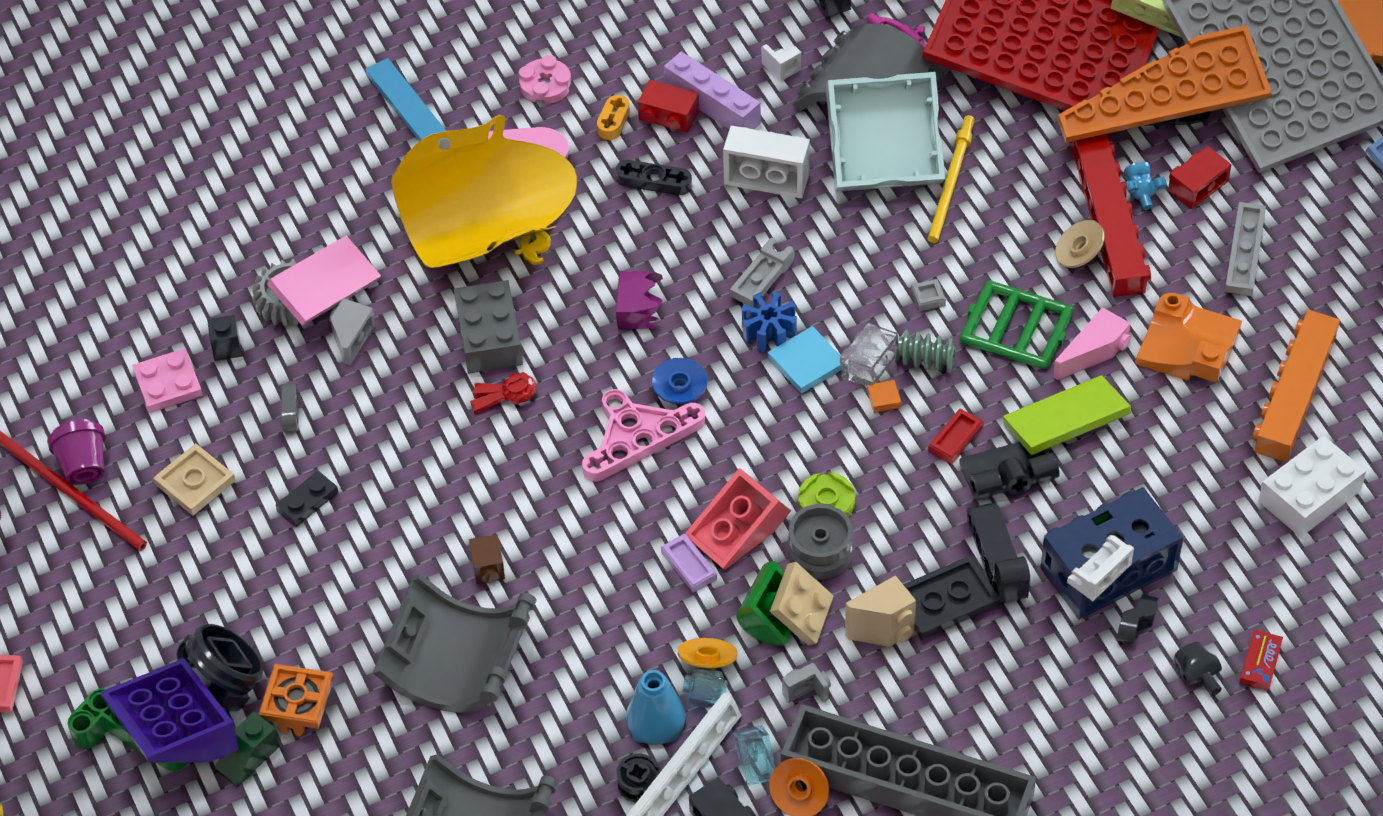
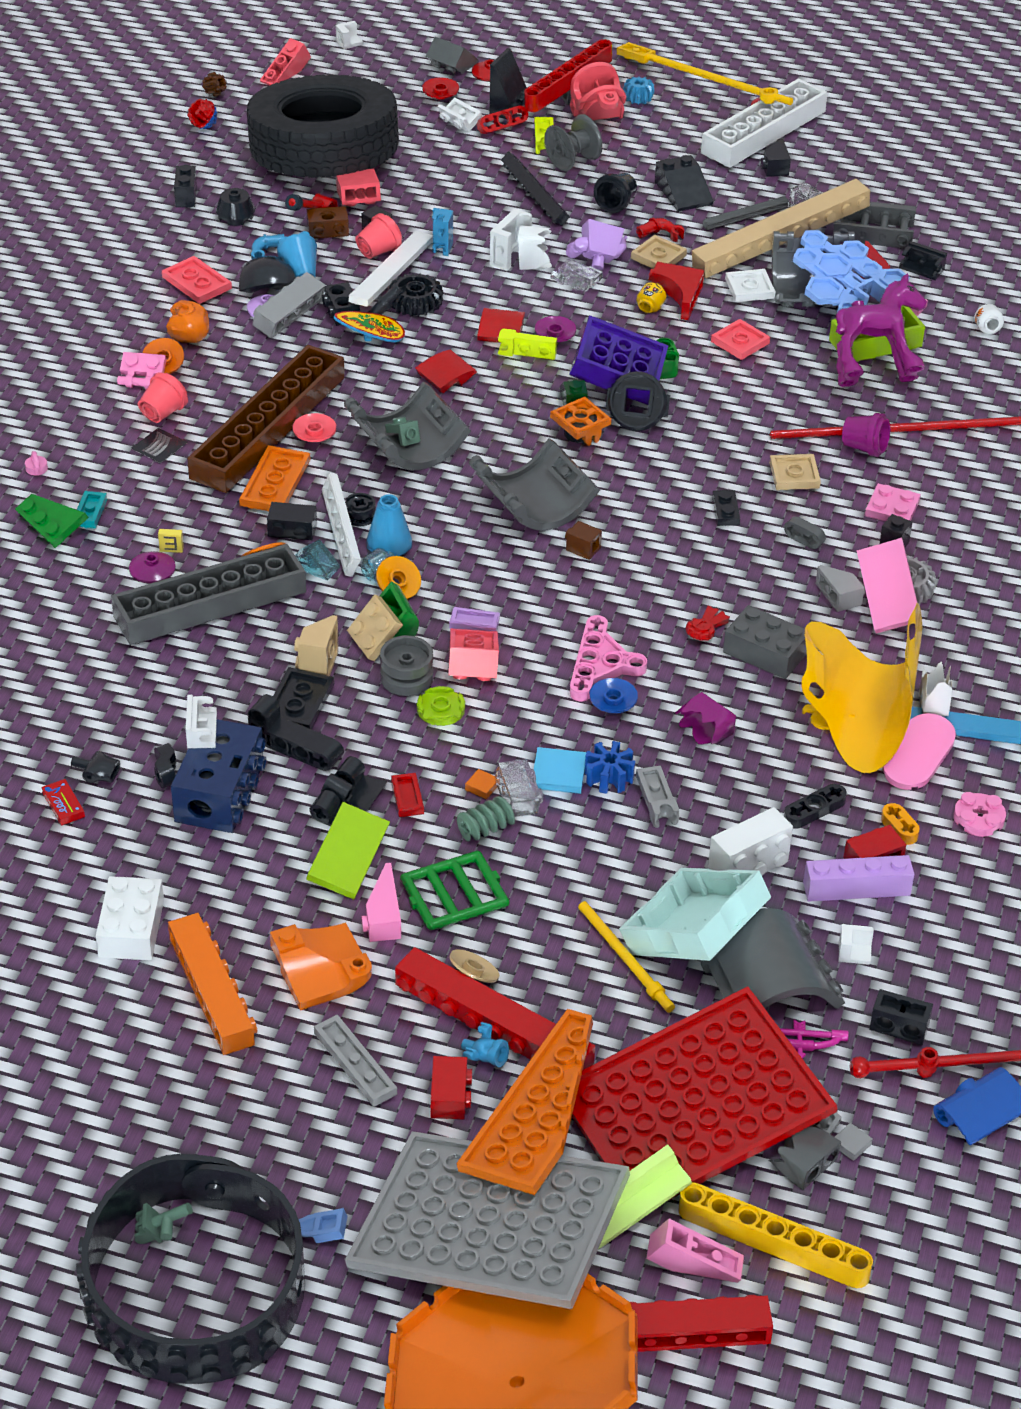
camera: 130 degrees right, 10 degrees down
light grey bracket [782,663,831,703] -> none
light grey tile [911,279,946,312] -> none

